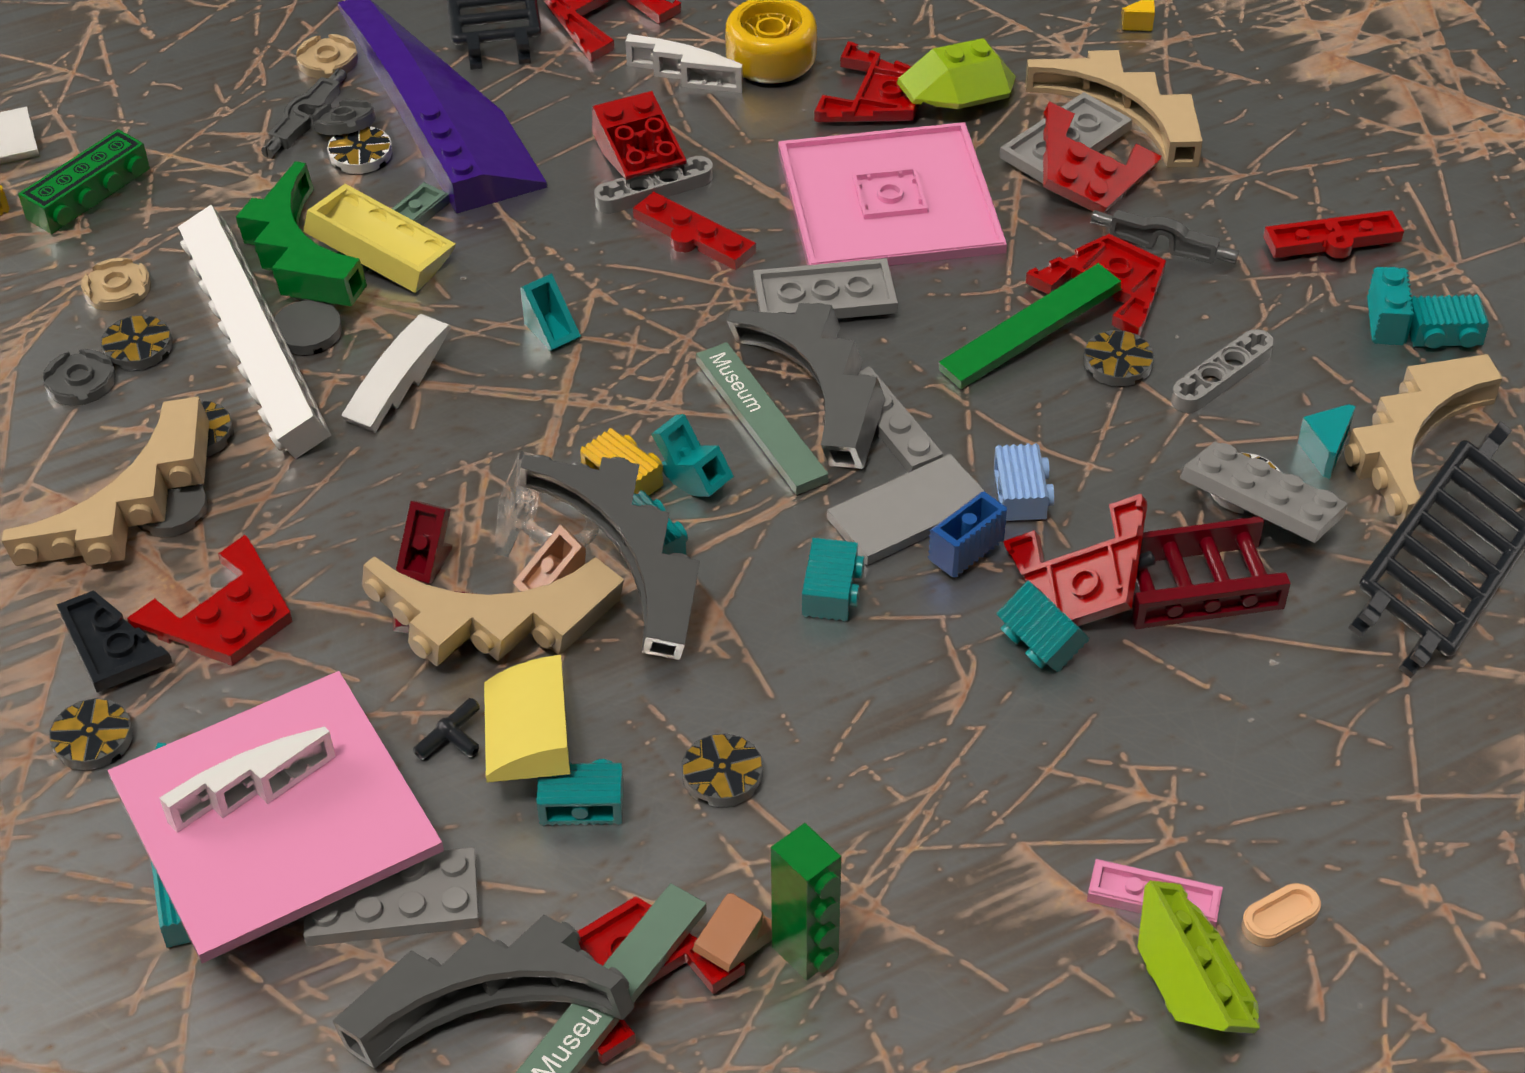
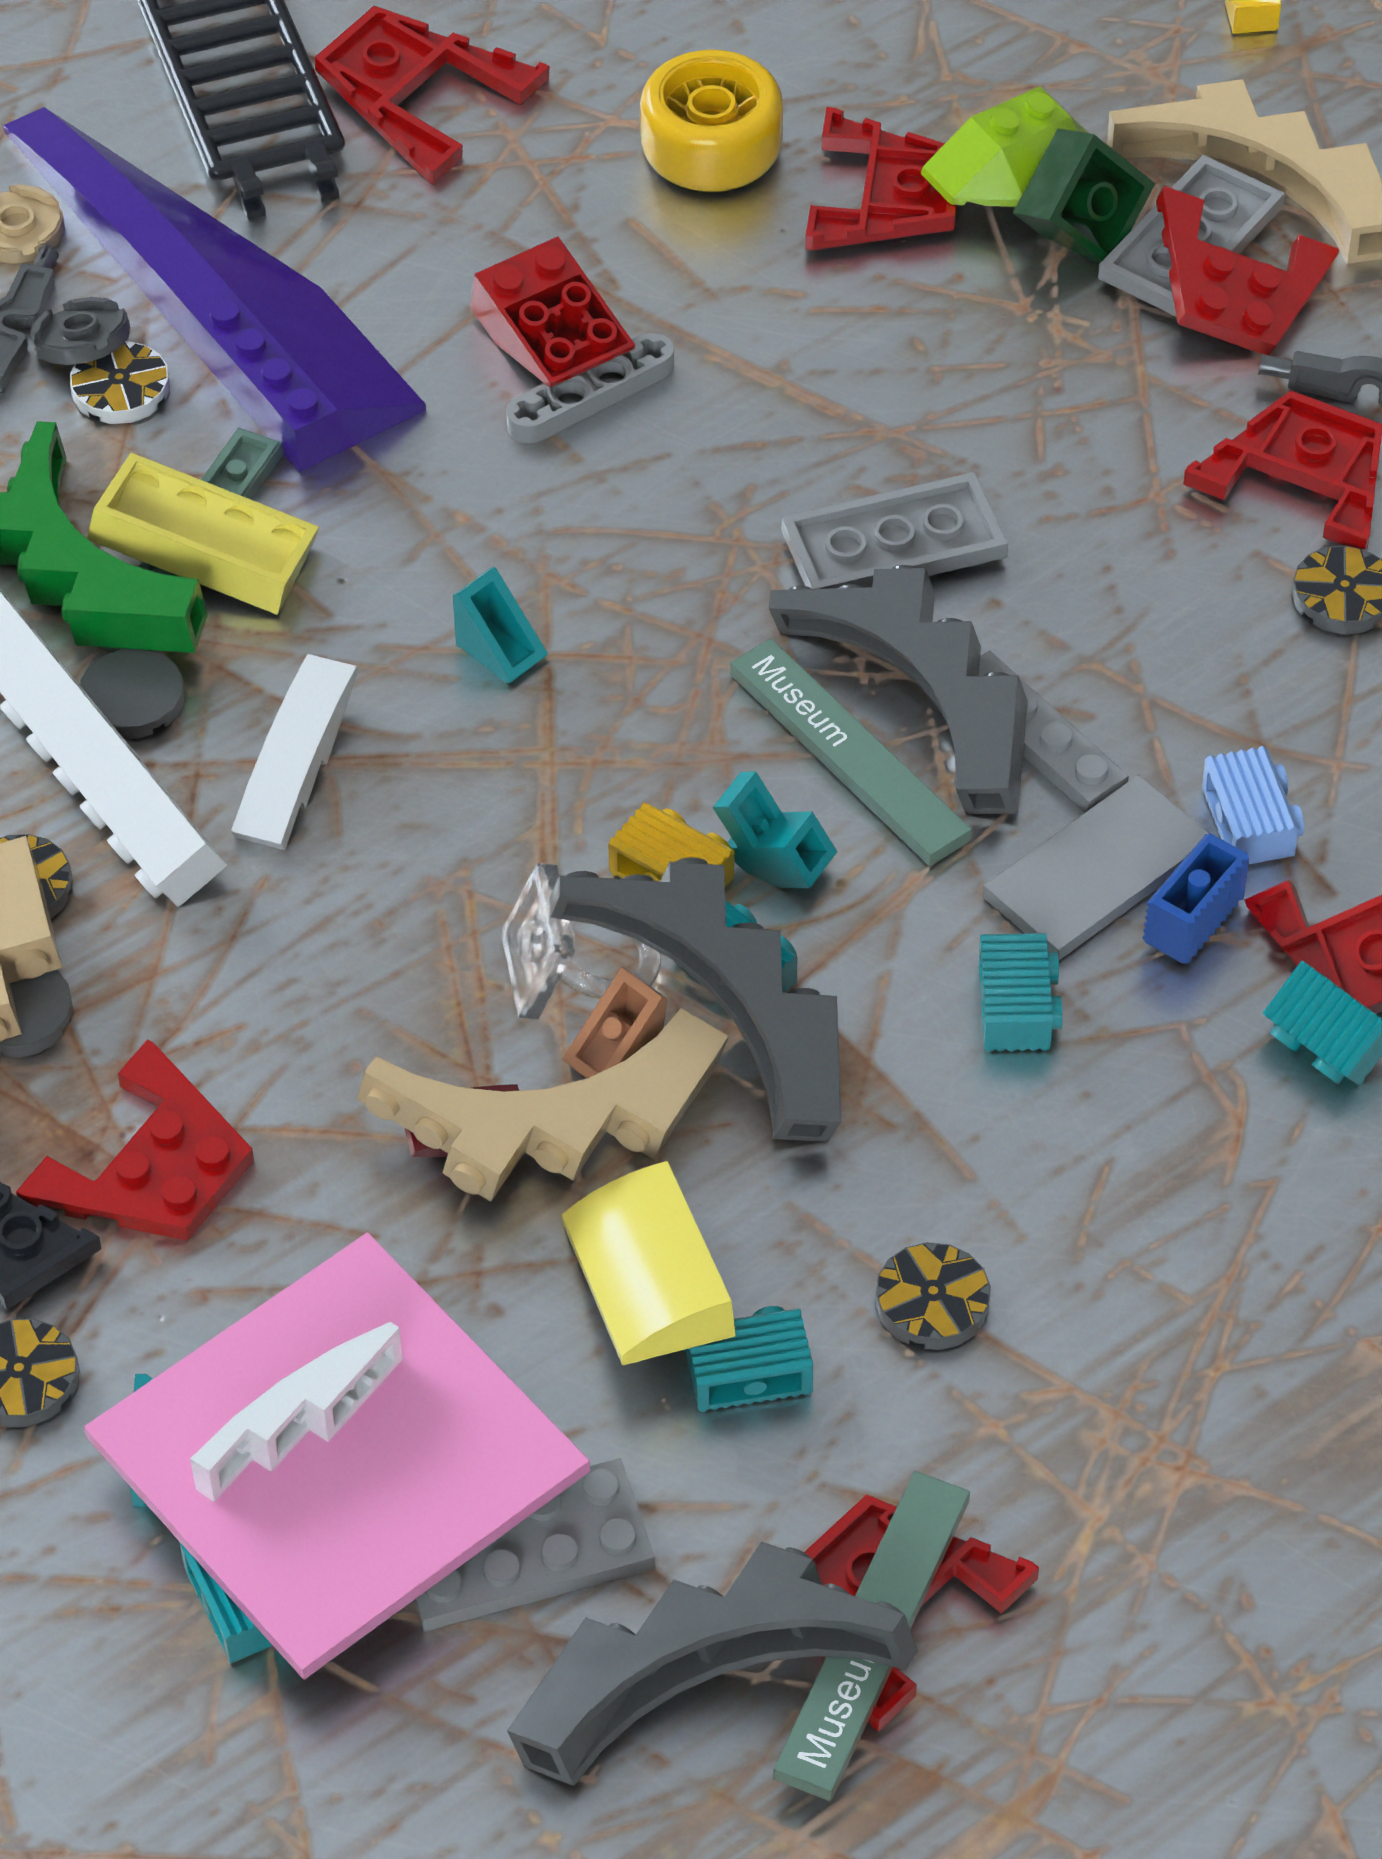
camera: 10 degrees left, 5 degrees up
dark red slope [396,501,453,584] -> none
black piece [413,698,480,760] -> none
white slope [625,34,743,93] -> none
red hinge [633,192,756,270] -> none
nougat slope [693,893,772,972] -> none
green brick [771,823,842,981] -> none
bright pink tile [778,122,1007,266] -> none
green tile [938,263,1121,389] -> none
none -> dark green slope [1013,128,1156,264]

